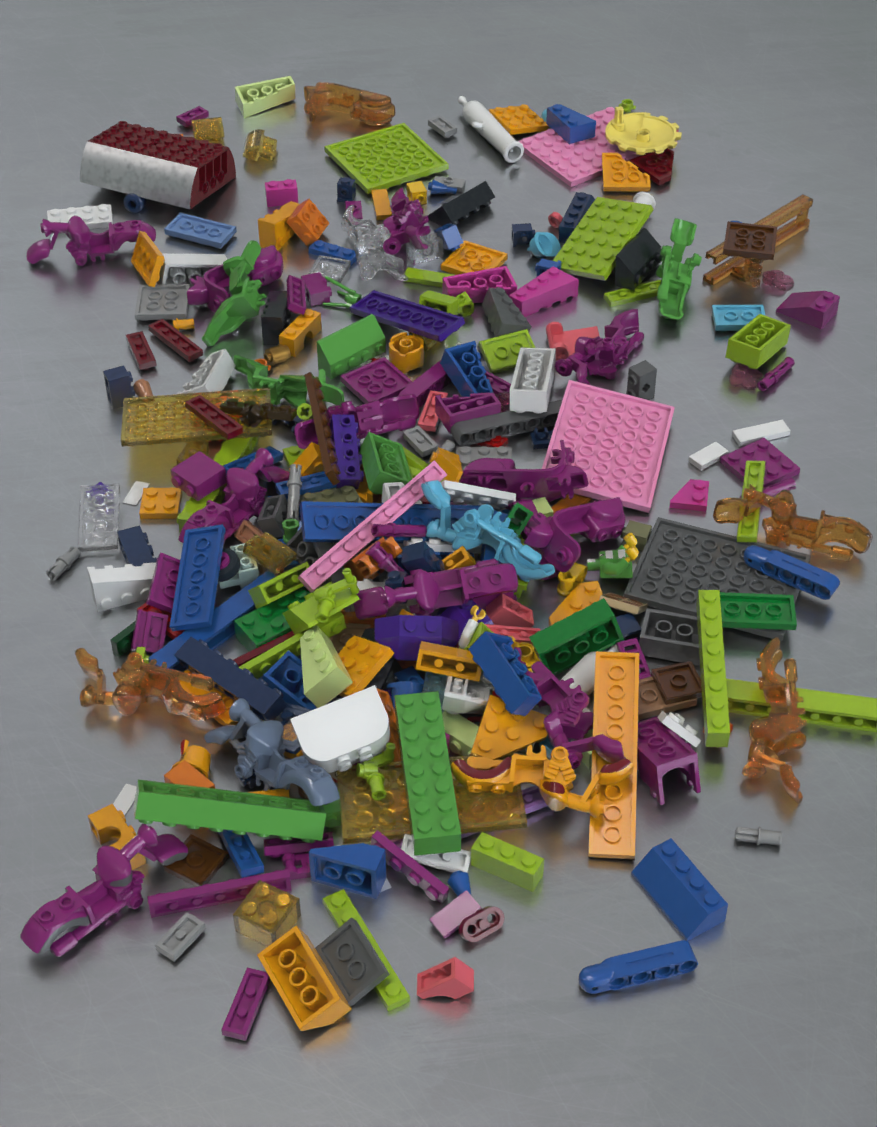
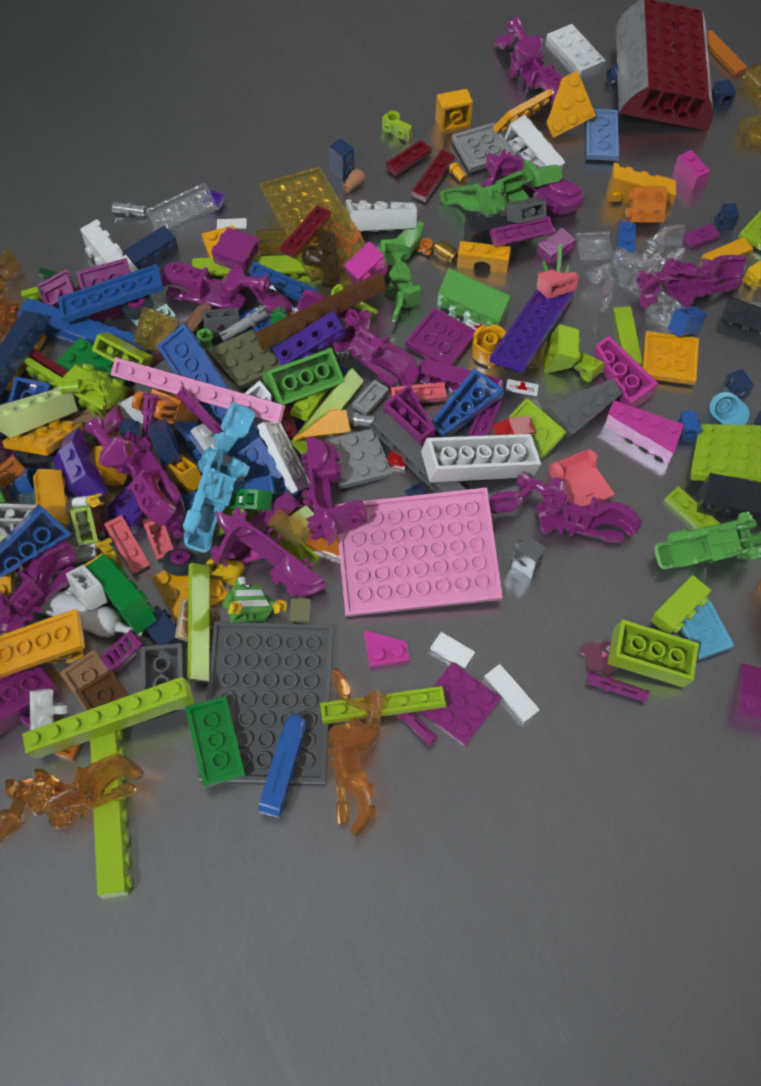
camera: 70 degrees right, 20 degrees up
none -> white brick [66,565,107,611]
none -> black wheel [163,549,198,576]
none -> lime tile [187,563,210,683]
none -> clear yellow brick [266,508,310,547]
none -> green plate [270,306,289,324]
none -> dark pink brick [344,241,389,284]
none -> lime plate [382,111,412,142]
none -> light orange brick [435,89,473,132]
none -> slope [492,416,536,435]
none -> dark grey brick [507,197,546,223]
none -> coral arch [537,269,579,299]
none -> light orange plate [546,70,596,138]
none -> lime brick [650,575,711,634]

